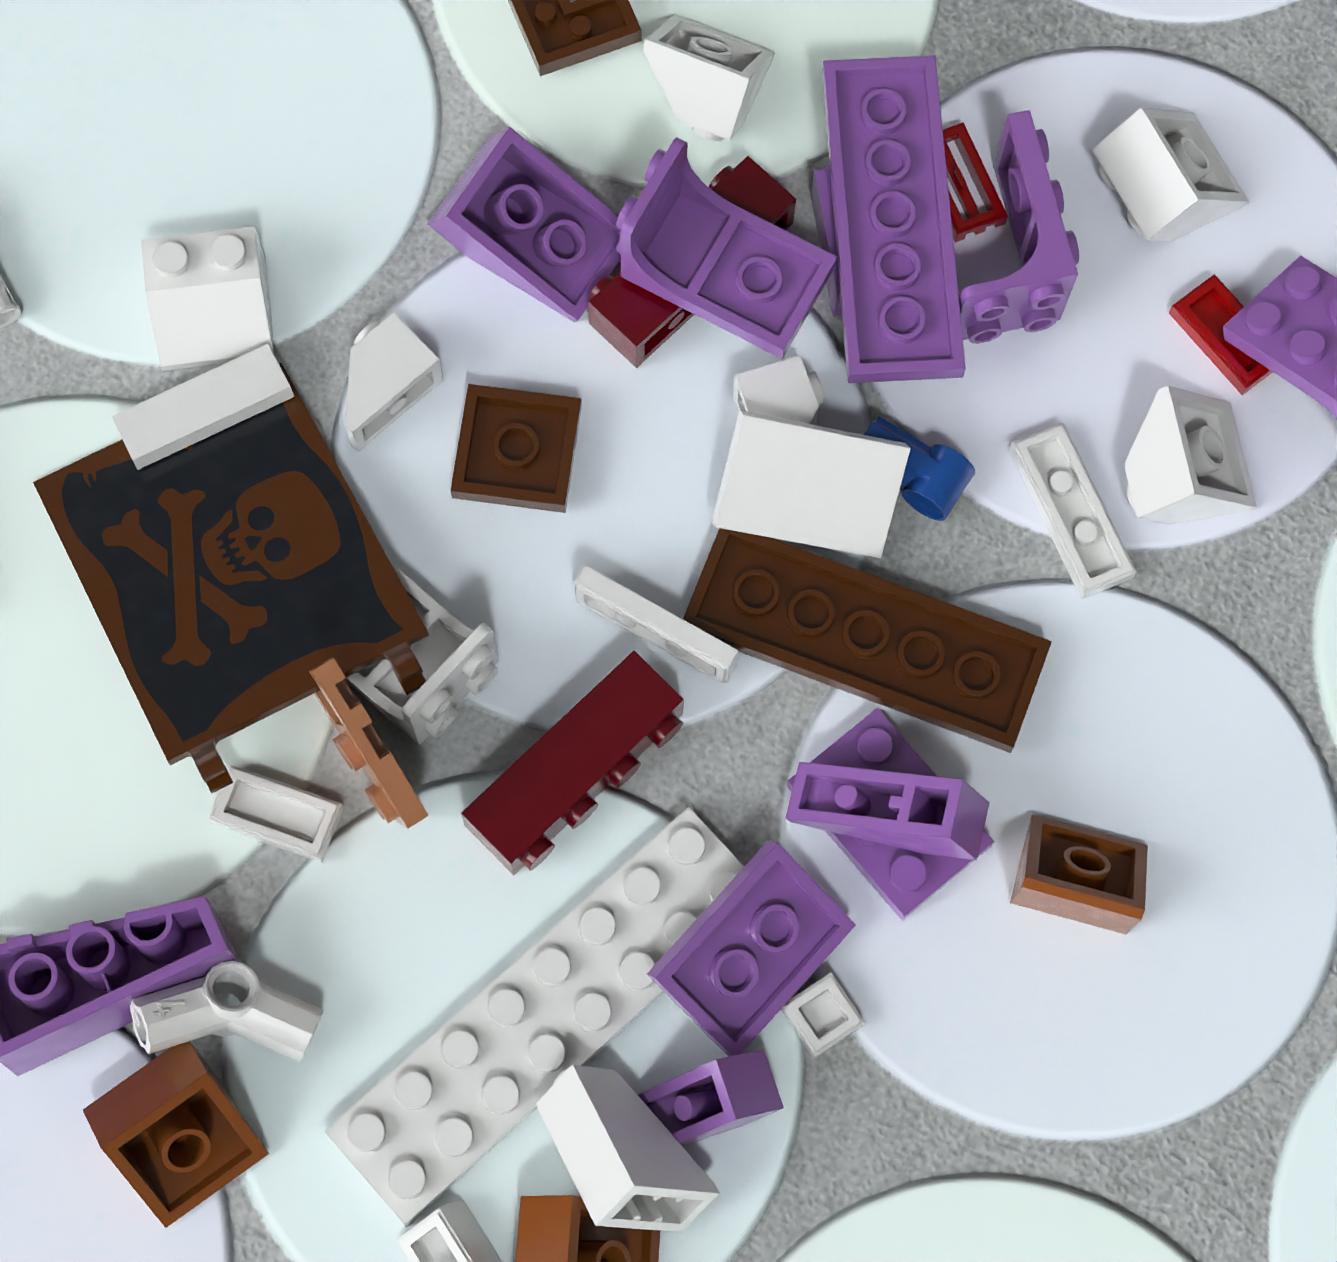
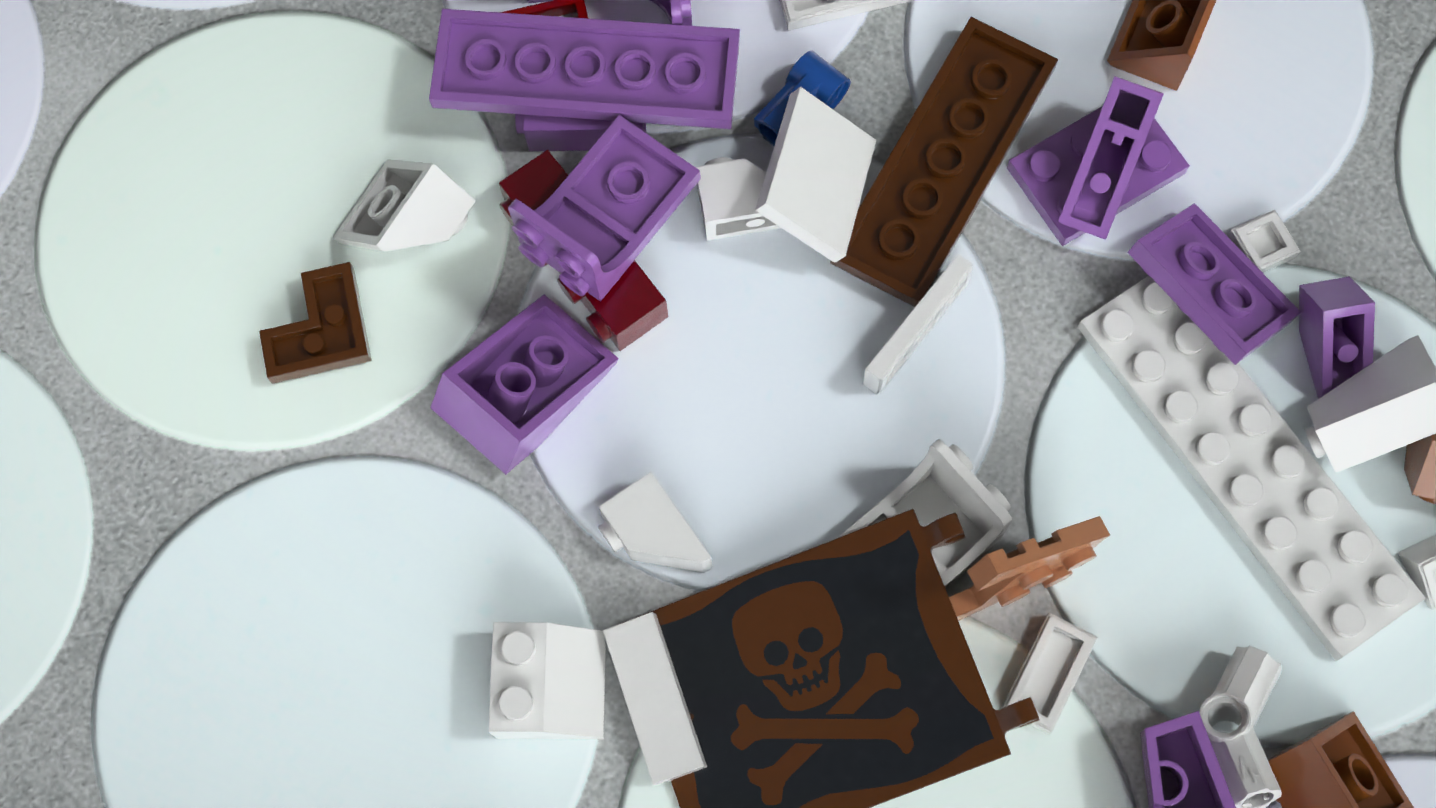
camera: 75 degrees left, 0 degrees up
reddish brown plate [450,384,582,513] -> none
dark red brick [461,650,684,876] -> none

